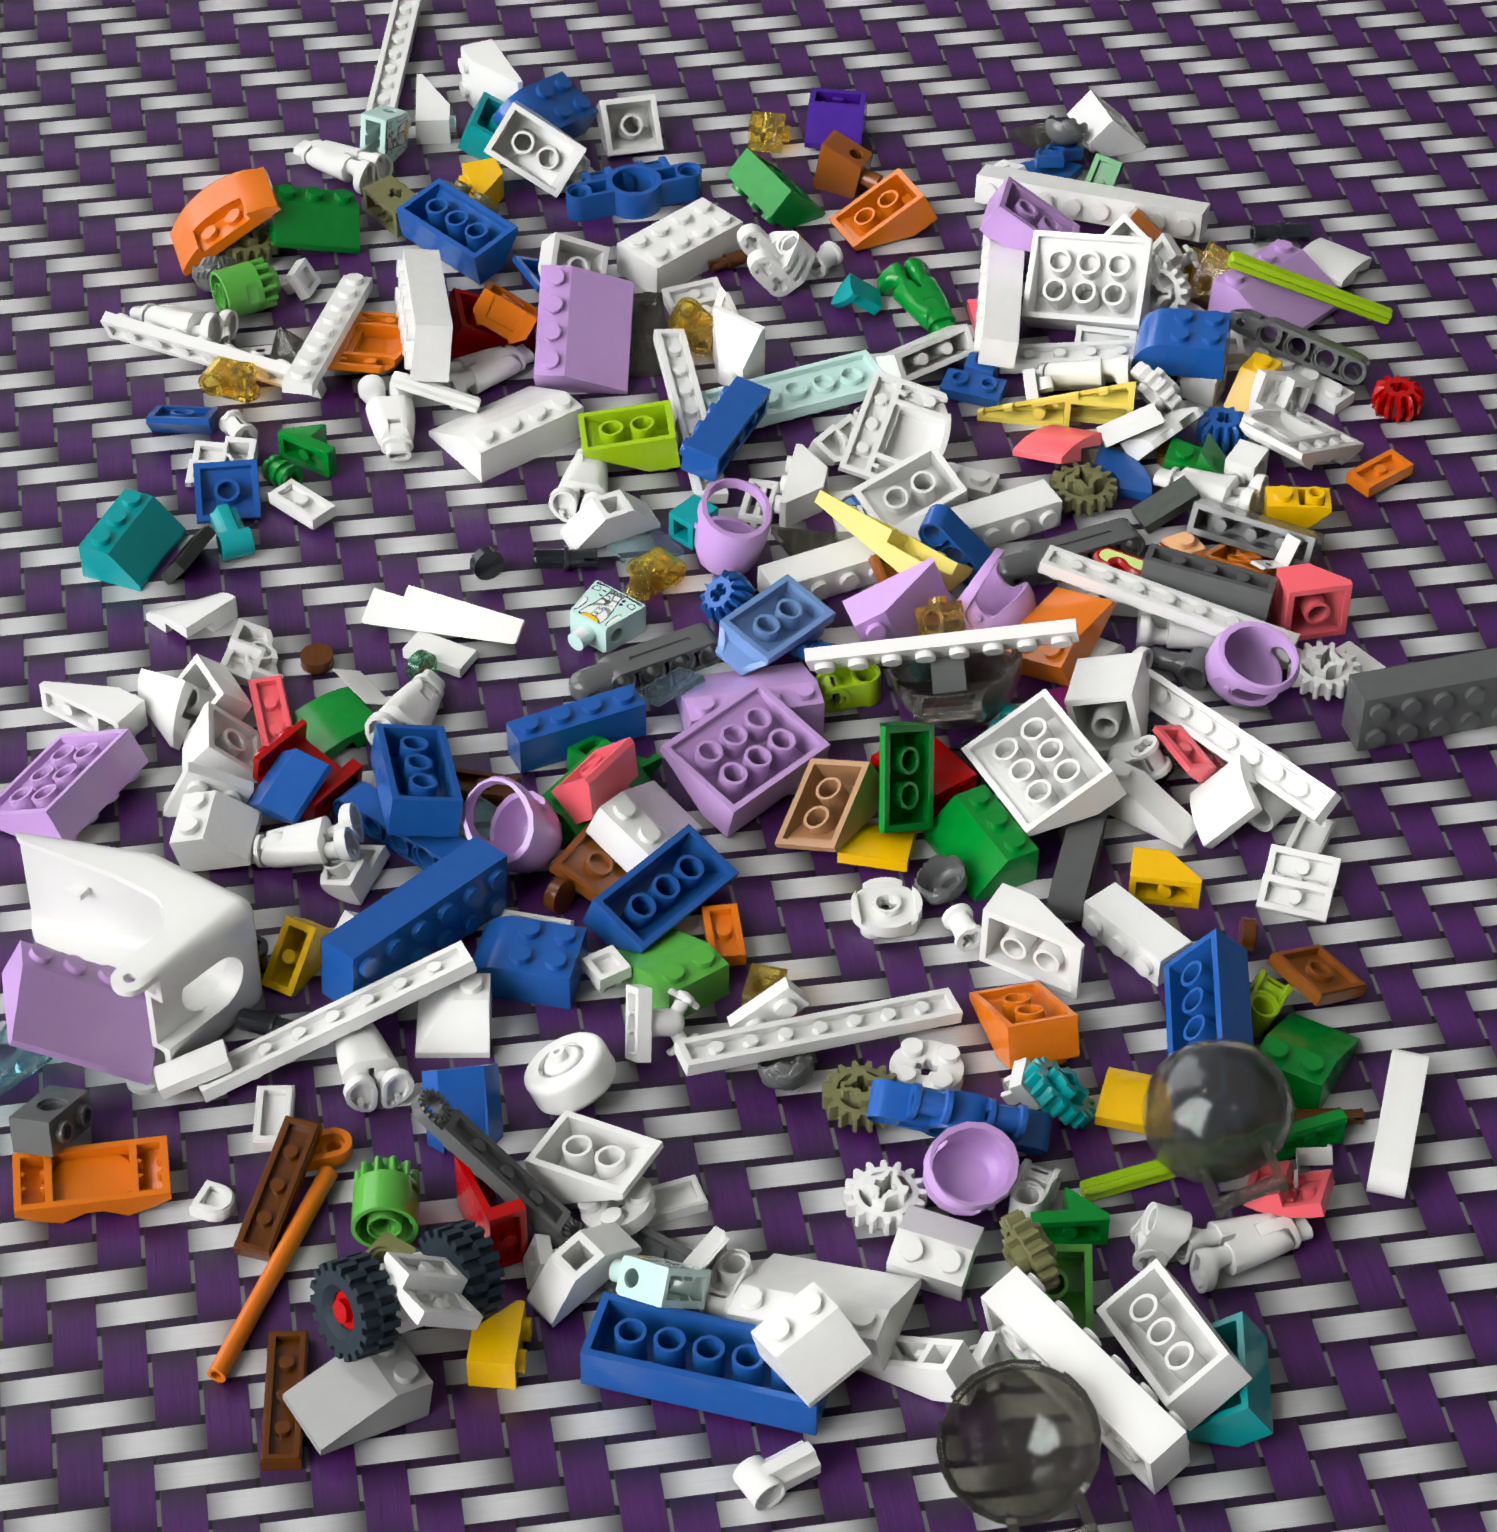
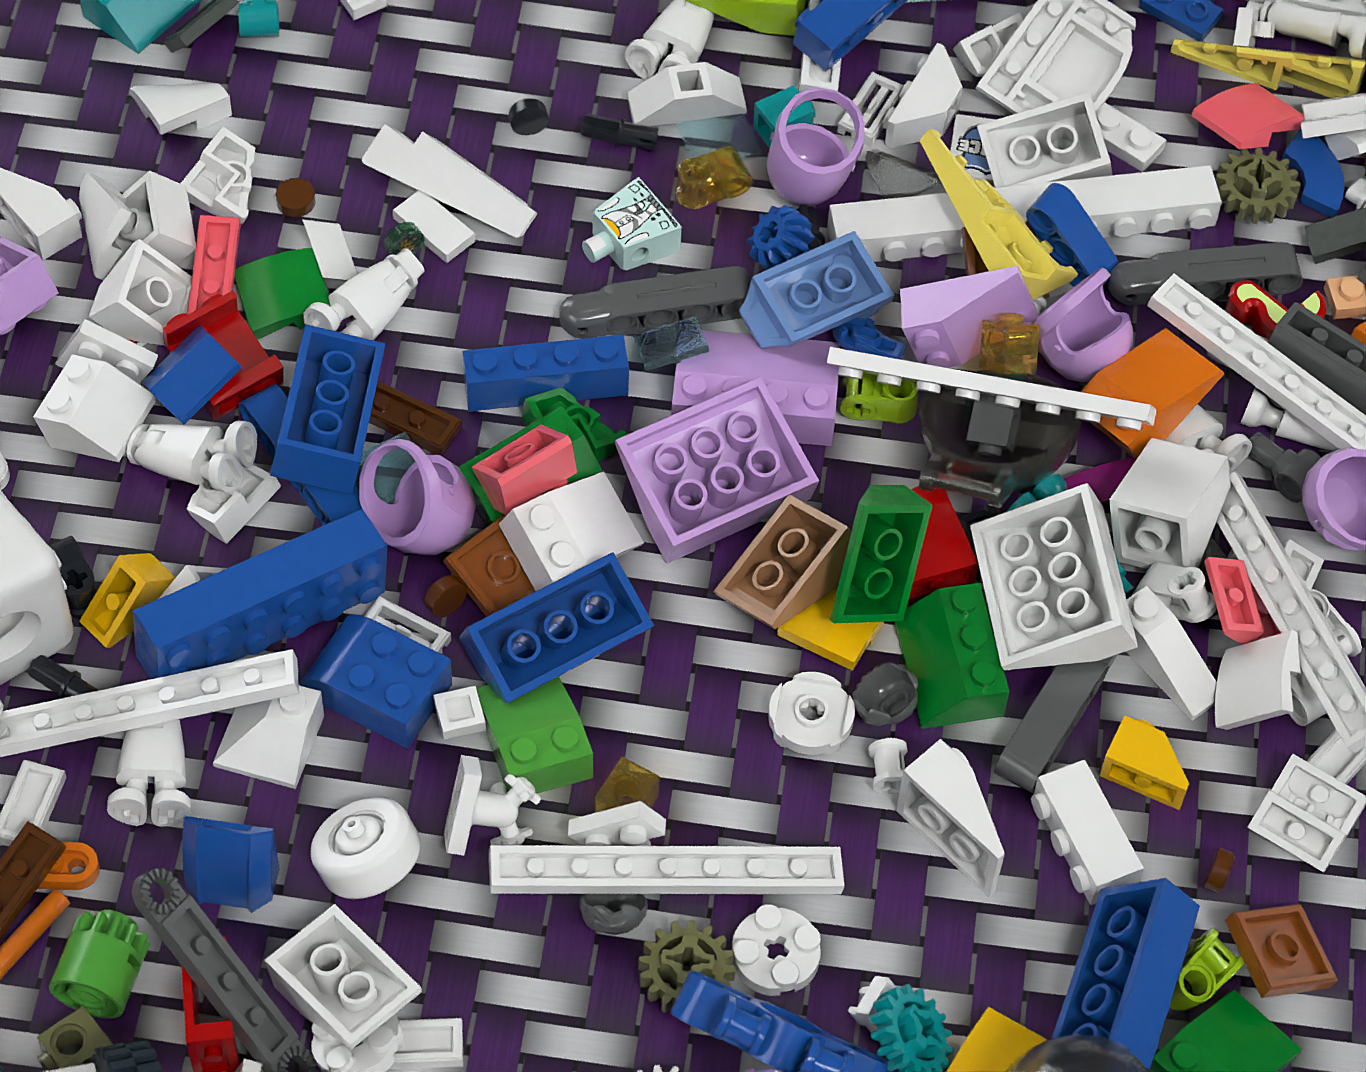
camera: 15 degrees right, 15 degrees up
orange plate [701,903,746,966] -> none
orange slope [969,980,1080,1069] -> none

